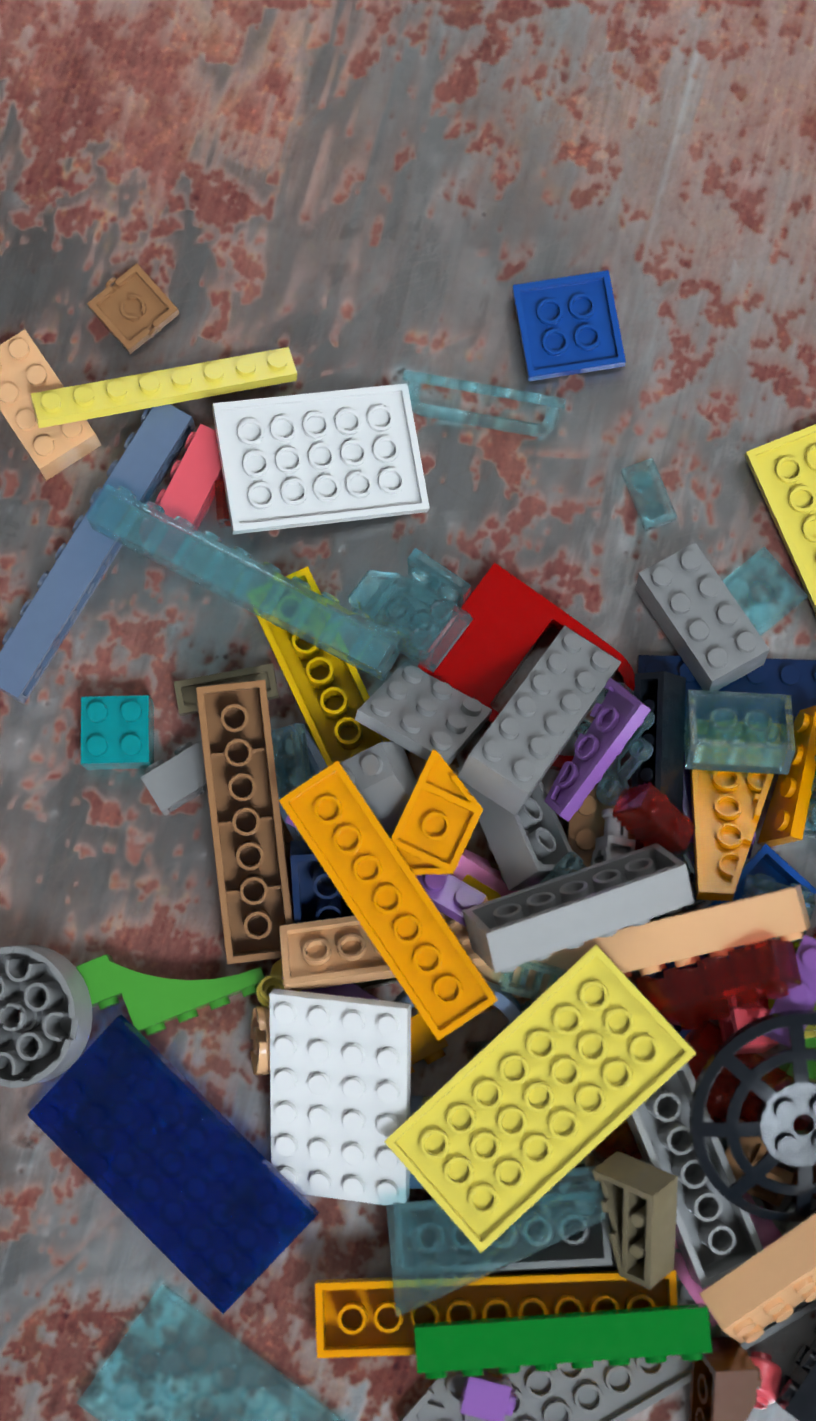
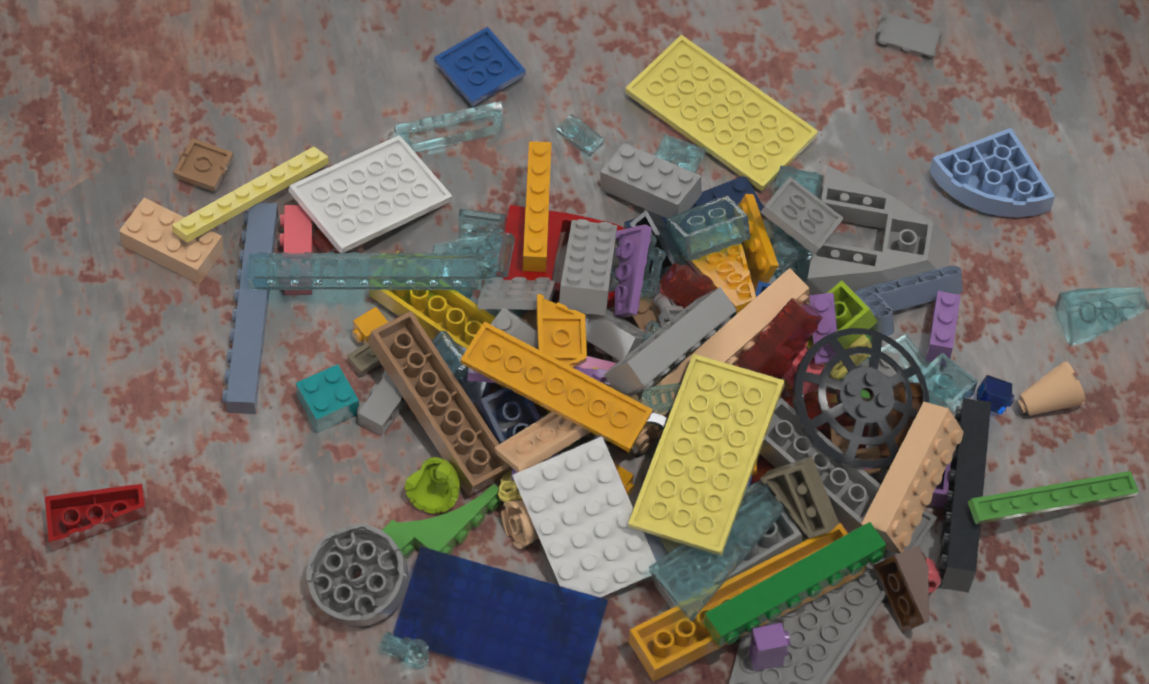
camera: 35 degrees left, 20 degrees down
none -> light orange brick [352,307,388,345]
none -> clear light blue connector [379,631,429,669]
none -> lime hair [405,457,460,513]
none -> light orange brick [523,141,552,272]

